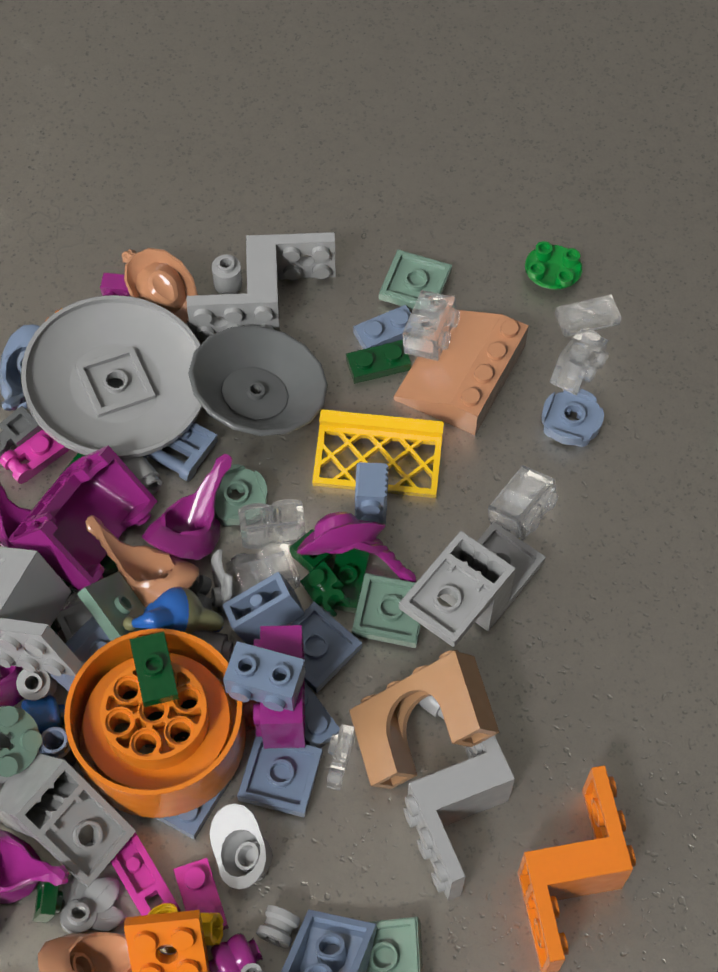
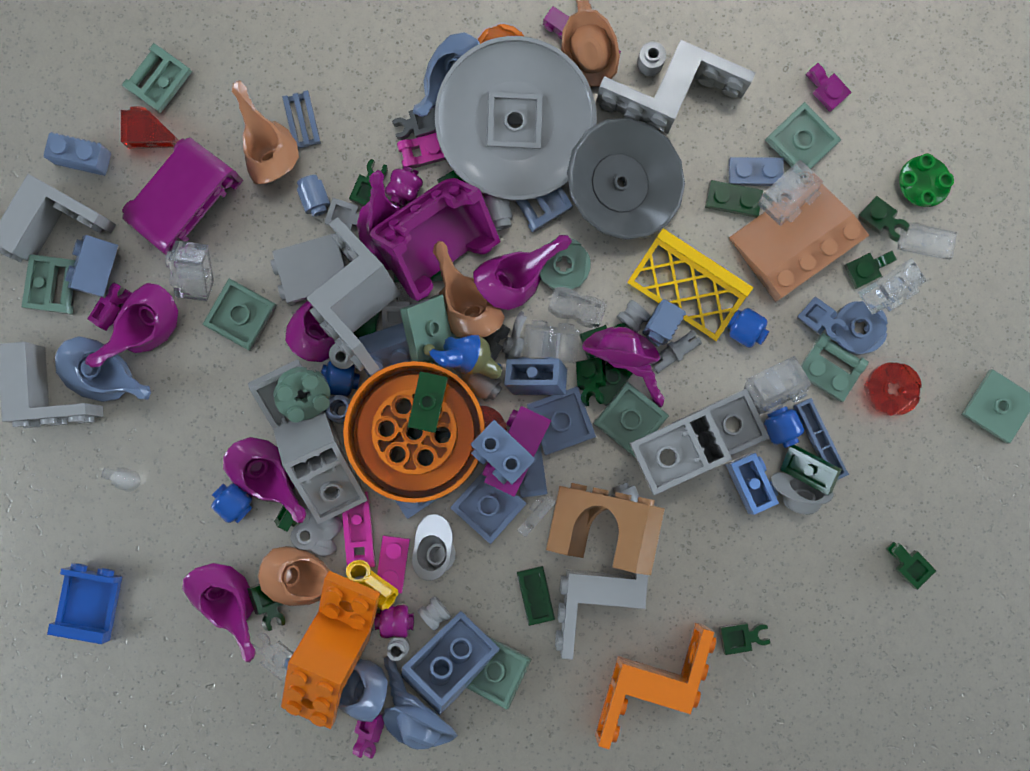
camera: 25 degrees right, 25 degrees up
none -> magenta piece [385,166,423,207]
none -> dark green plate [517,566,555,626]
none -> light grey wheel [617,300,651,333]
none -> light grey pin [650,330,702,374]
none -> dark green plate [719,622,771,655]
none -> medium blue brick [725,453,779,515]
none -> blue head [727,308,770,348]
none -> blue head [764,406,804,448]
none -> light grey piece [771,473,834,515]
none -> plate [780,445,842,495]
none -> sand blue piece [793,398,849,480]
none -> sand green plate [796,333,869,402]
none -> sand blue plate [798,296,849,342]
none -> magenta plate [806,63,852,112]
none -> dark green plate [844,251,897,289]
none -> dark green plate [858,195,910,242]
none -> clear red plate [864,362,922,416]

